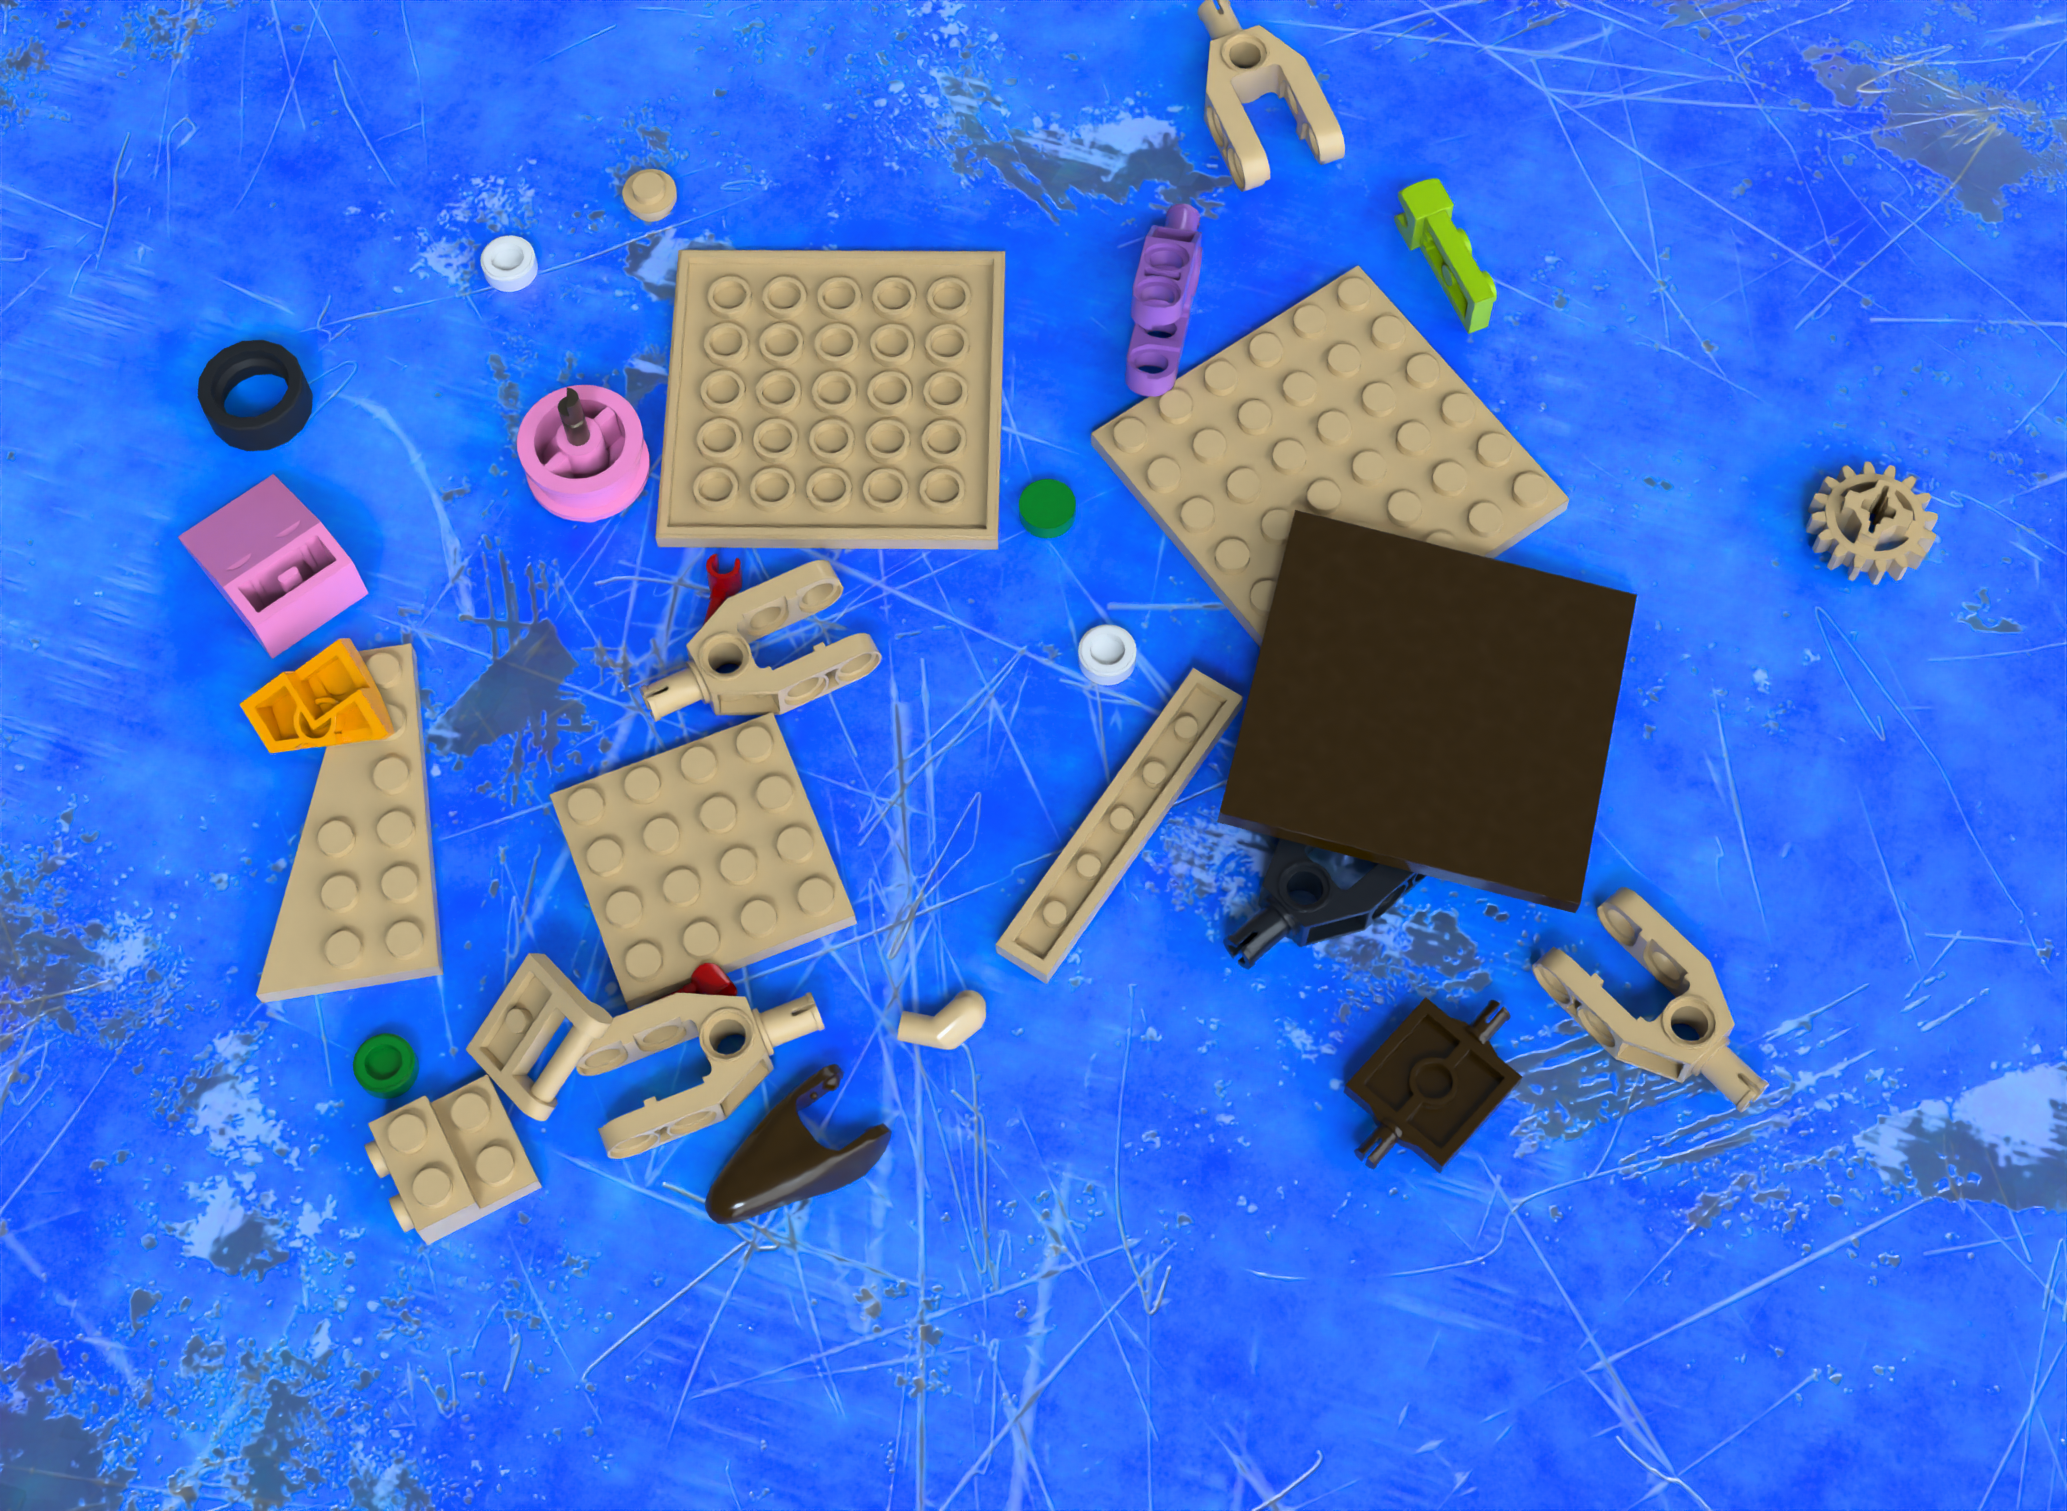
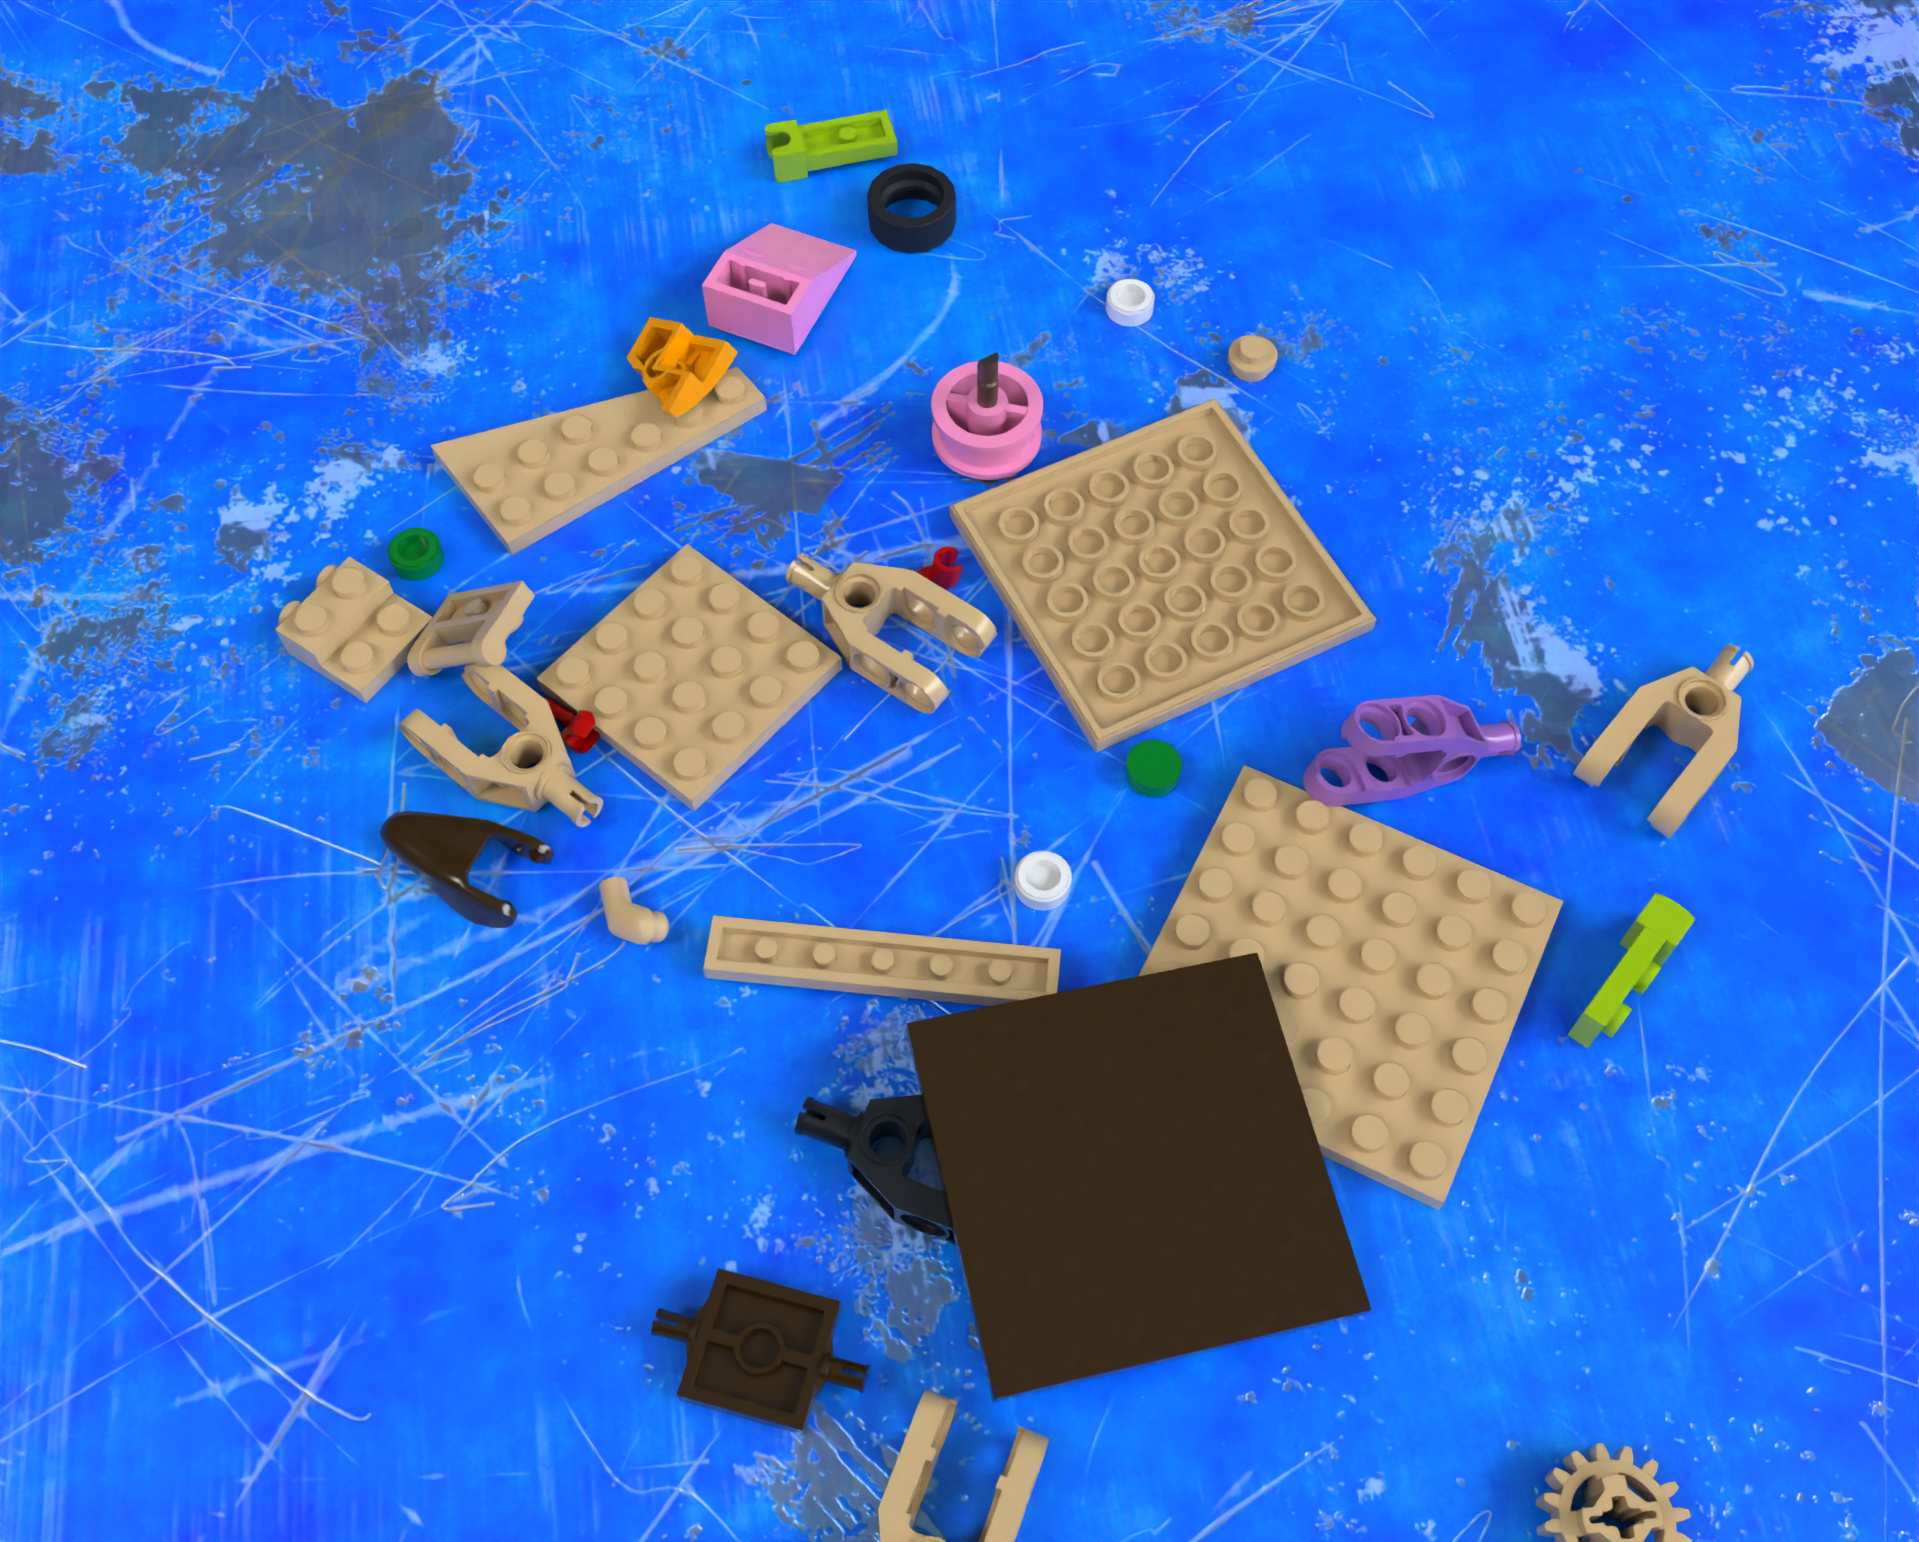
camera: 60 degrees right, 5 degrees down
none -> lime plate [765,109,898,183]

